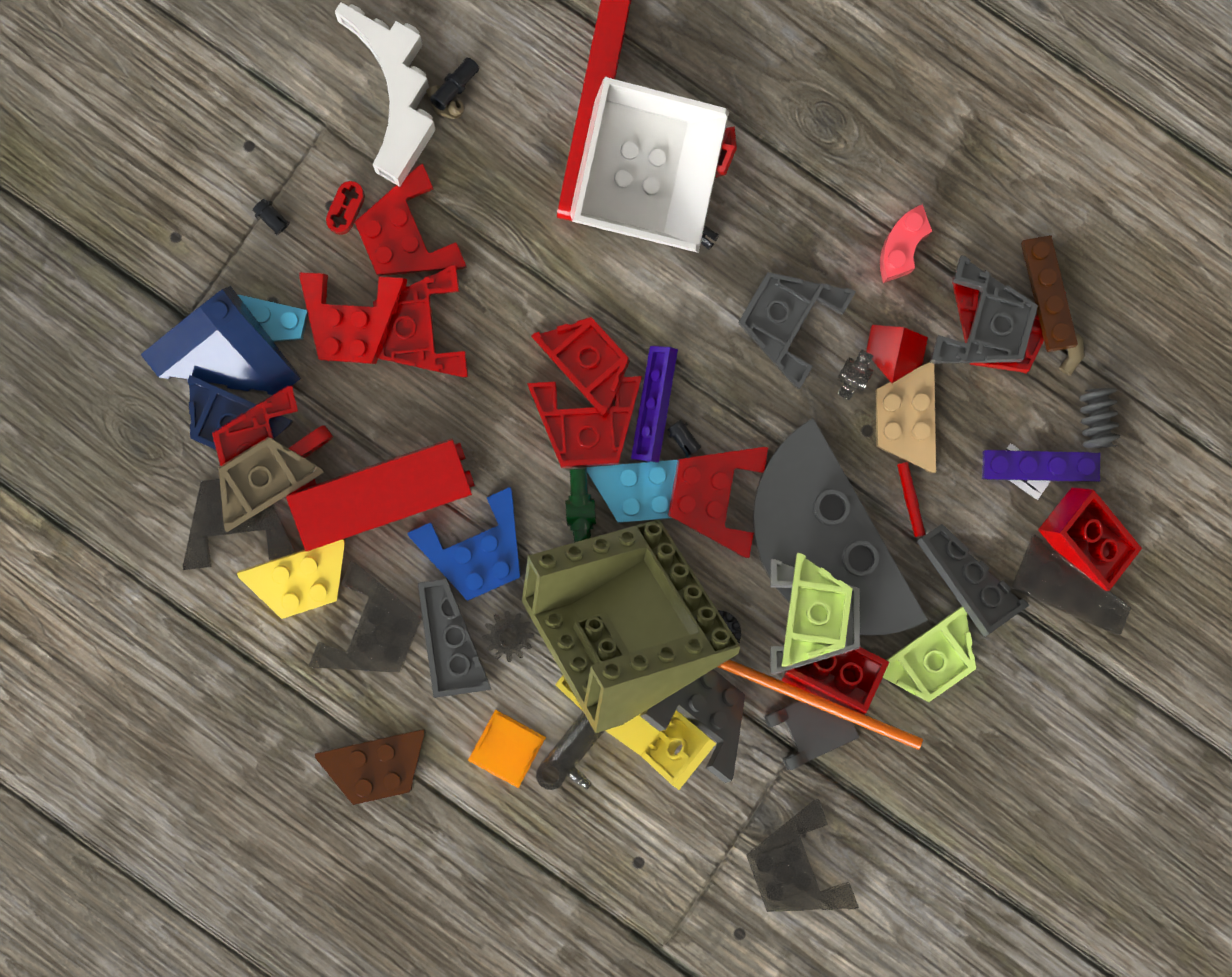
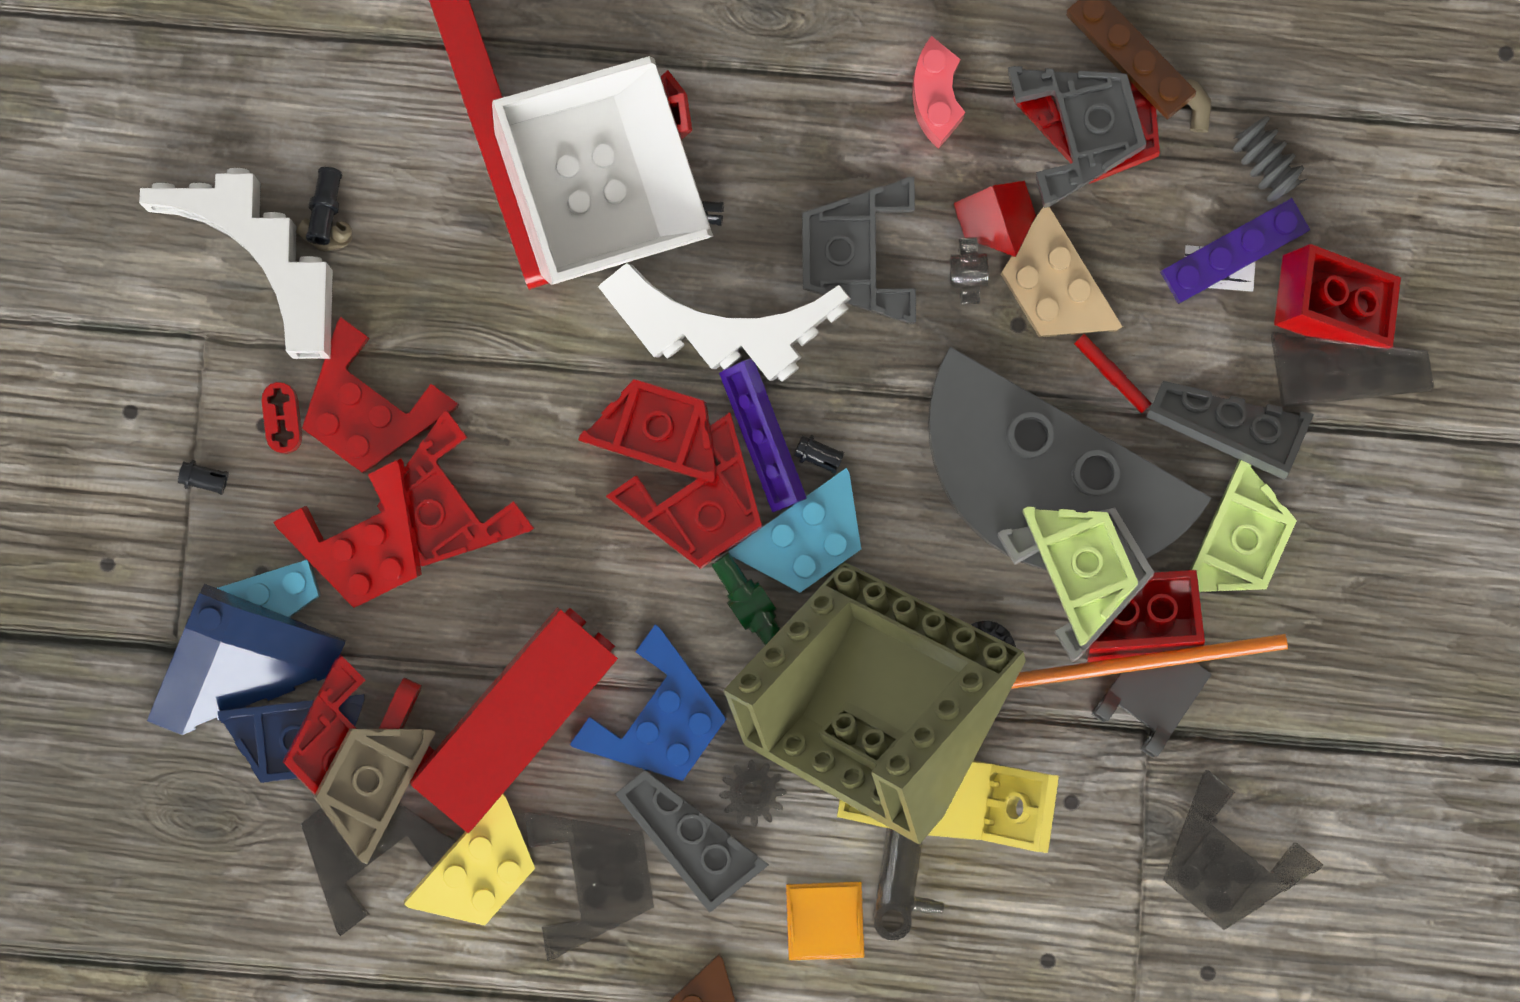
camera: 40 degrees left, 0 degrees up
dark grey wing [640,669,745,783] -> none
red wing [668,447,768,558] -> none
none -> white arch [598,263,851,382]

